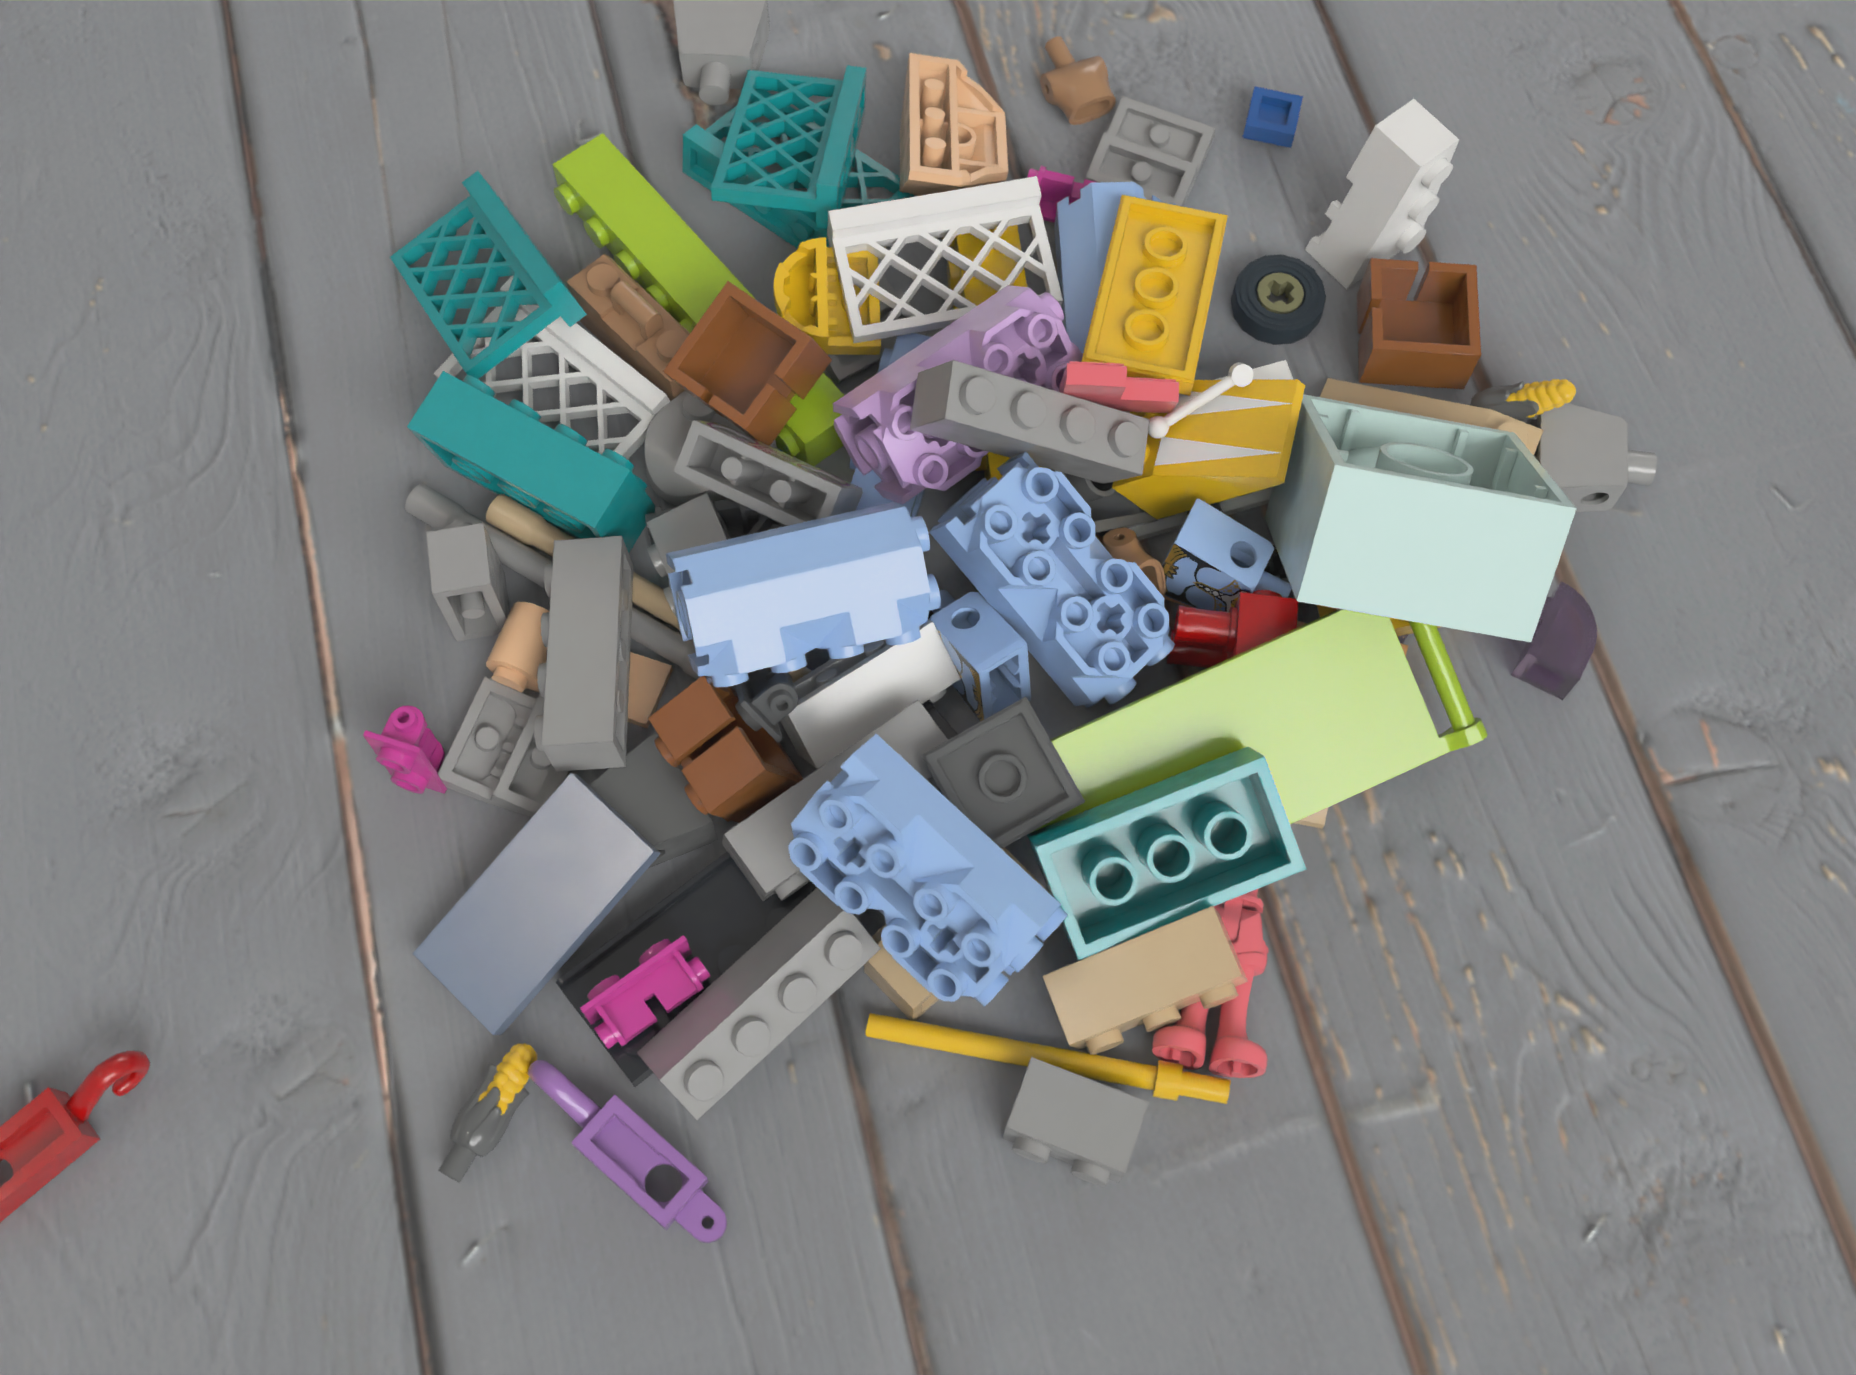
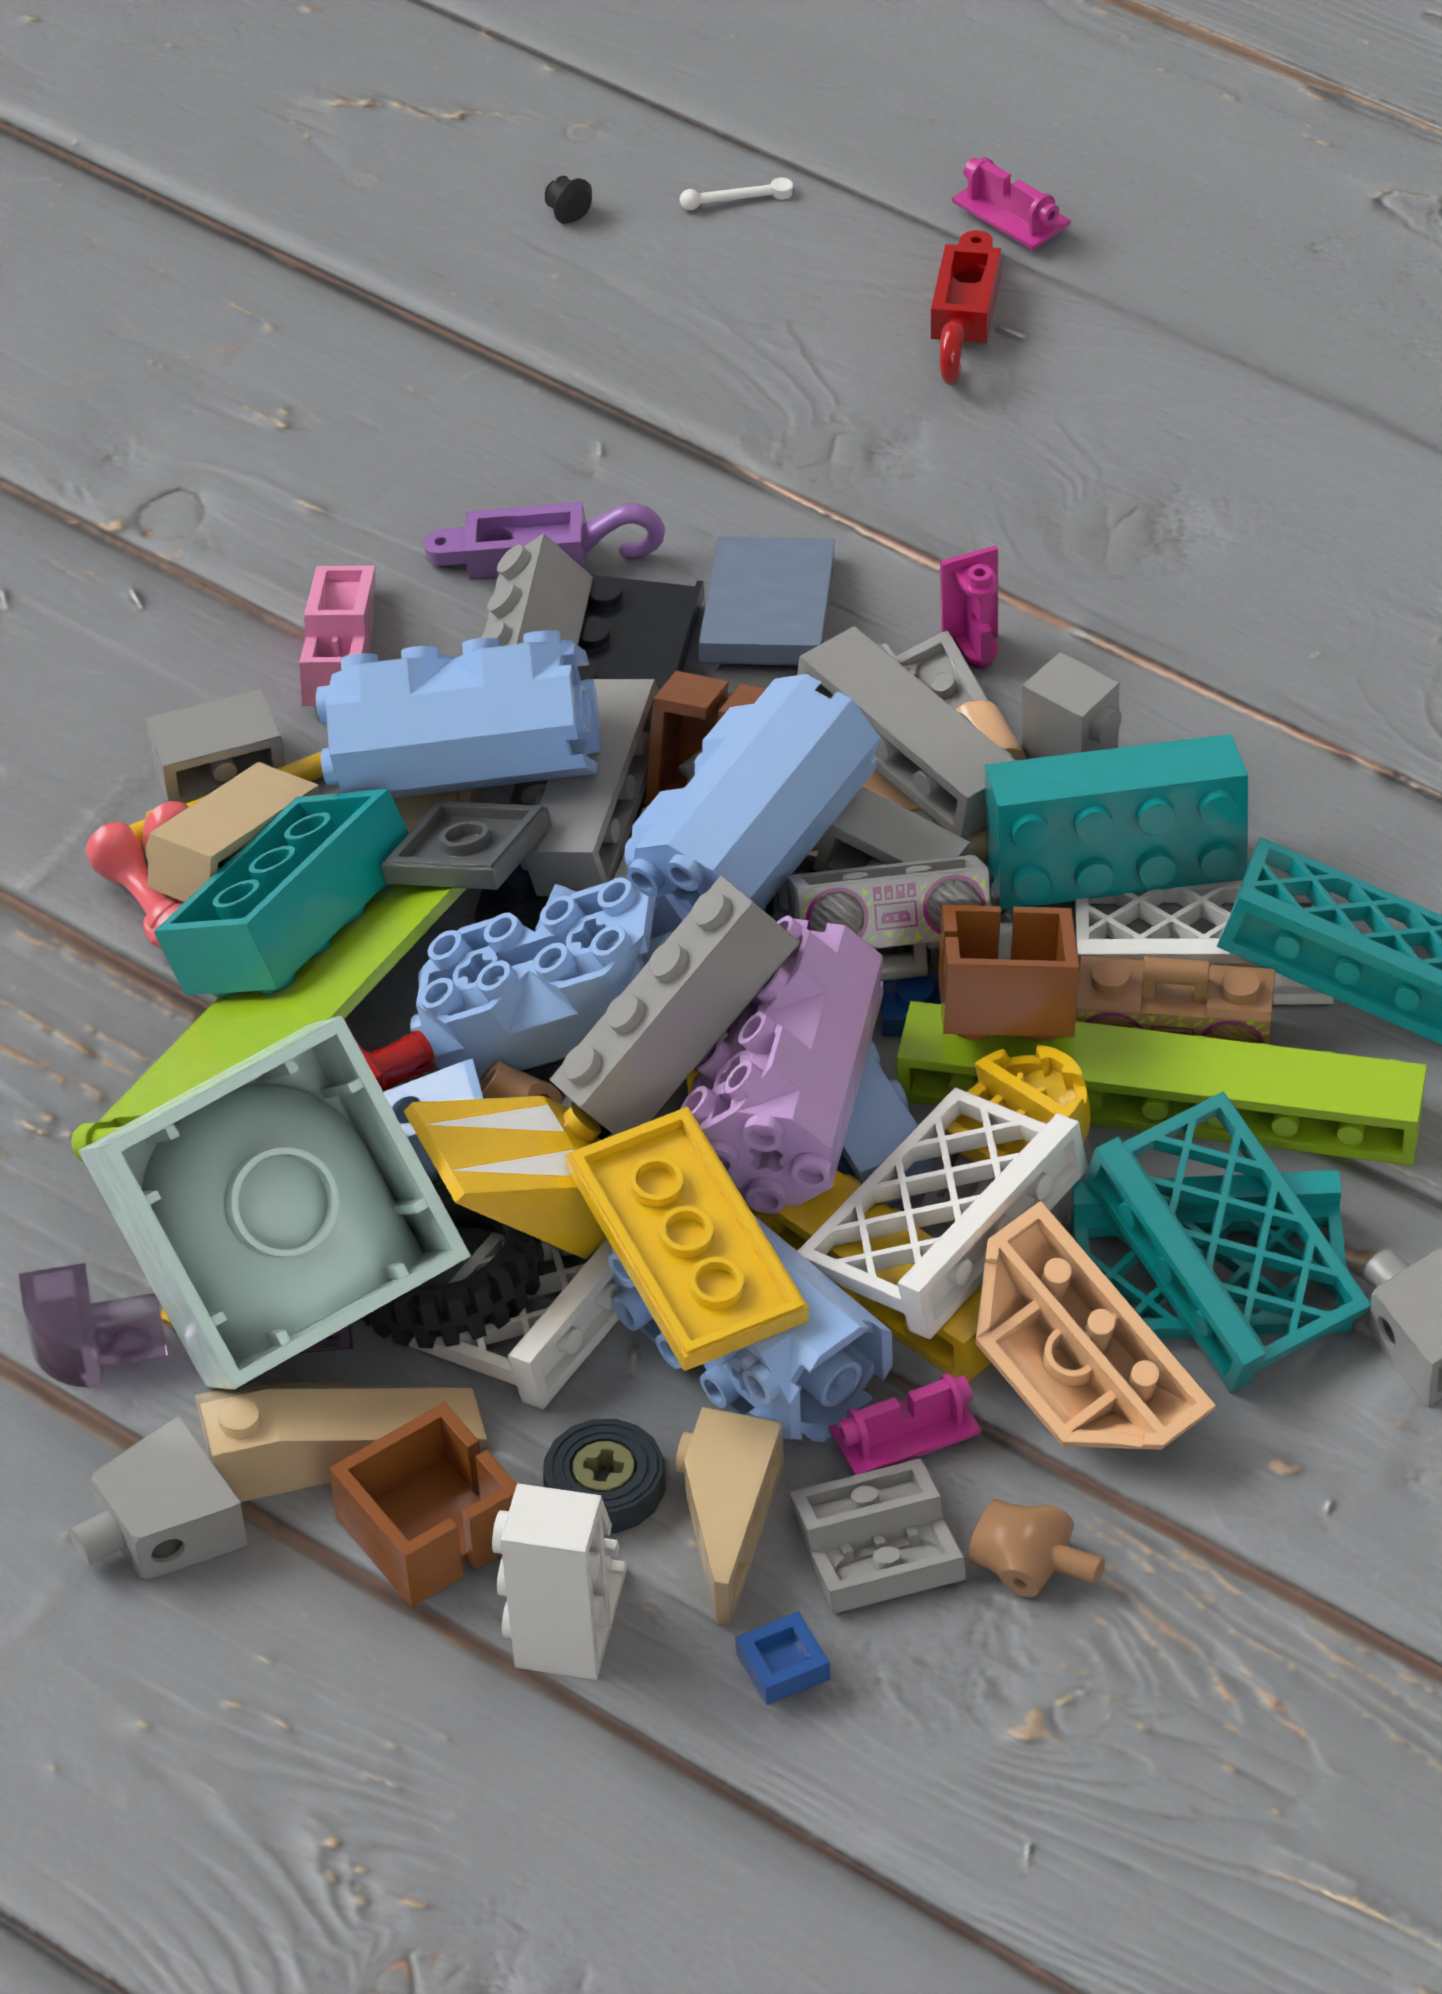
camera: 145 degrees right, 20 degrees down
dark grey piece [438,1043,538,1183] -> none
dark pink hinge [580,935,710,1049] -> none
coral tile [1059,361,1179,414] -> none
white hinge [1148,362,1254,438] -> none
piece [1469,379,1576,421] -> none
none -> bright pink slope [299,565,376,706]
none -> tan slope [676,1407,784,1626]

